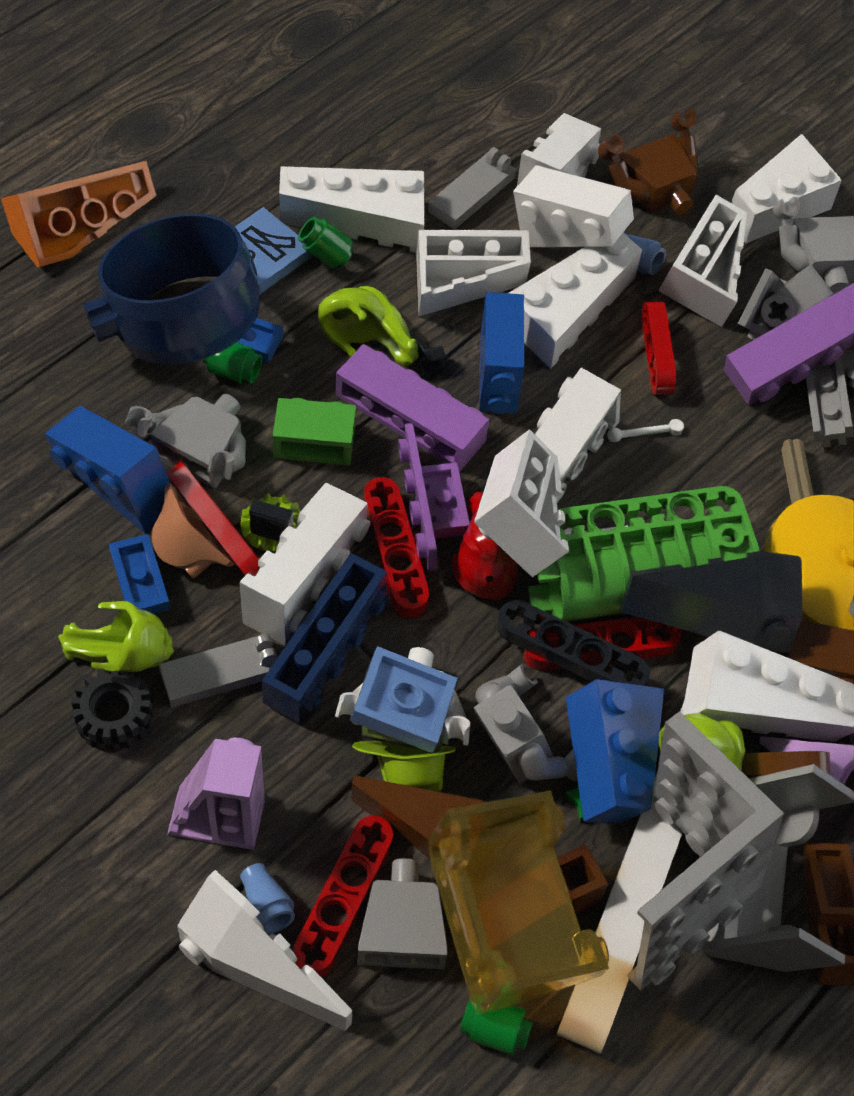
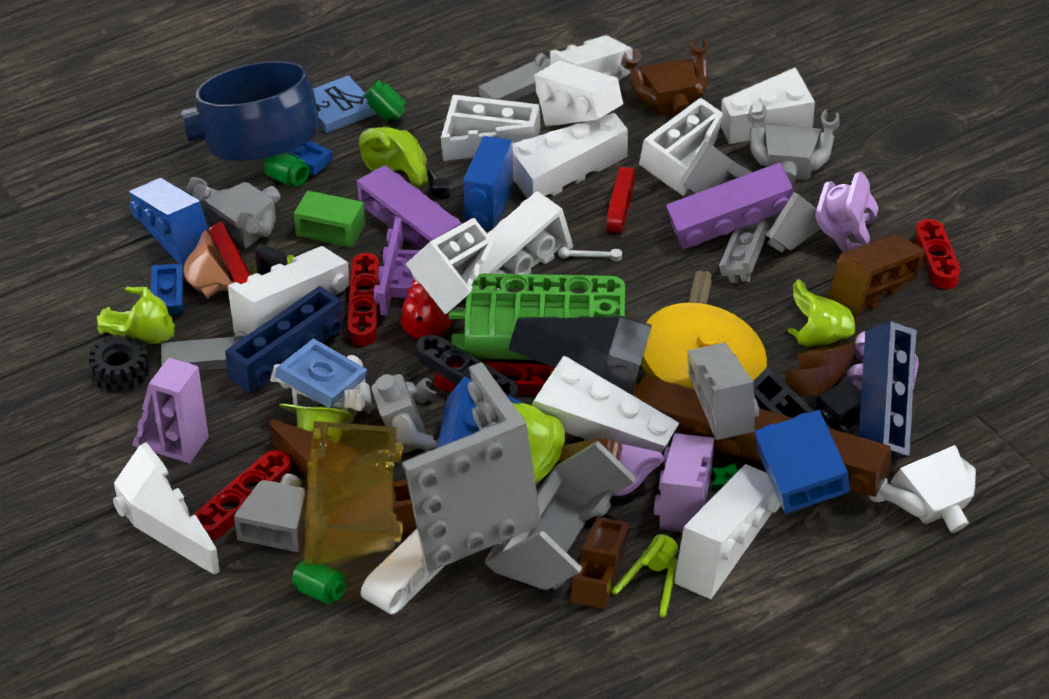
camera: 20 degrees right, 15 degrees down
orange wedge [1,161,156,267] -> none
medium blue cone [240,863,295,934] -> none
white wedge [279,167,424,253] -> none
medium blue cone [625,233,666,275] -> none
light grey piece [761,265,834,330] -> none

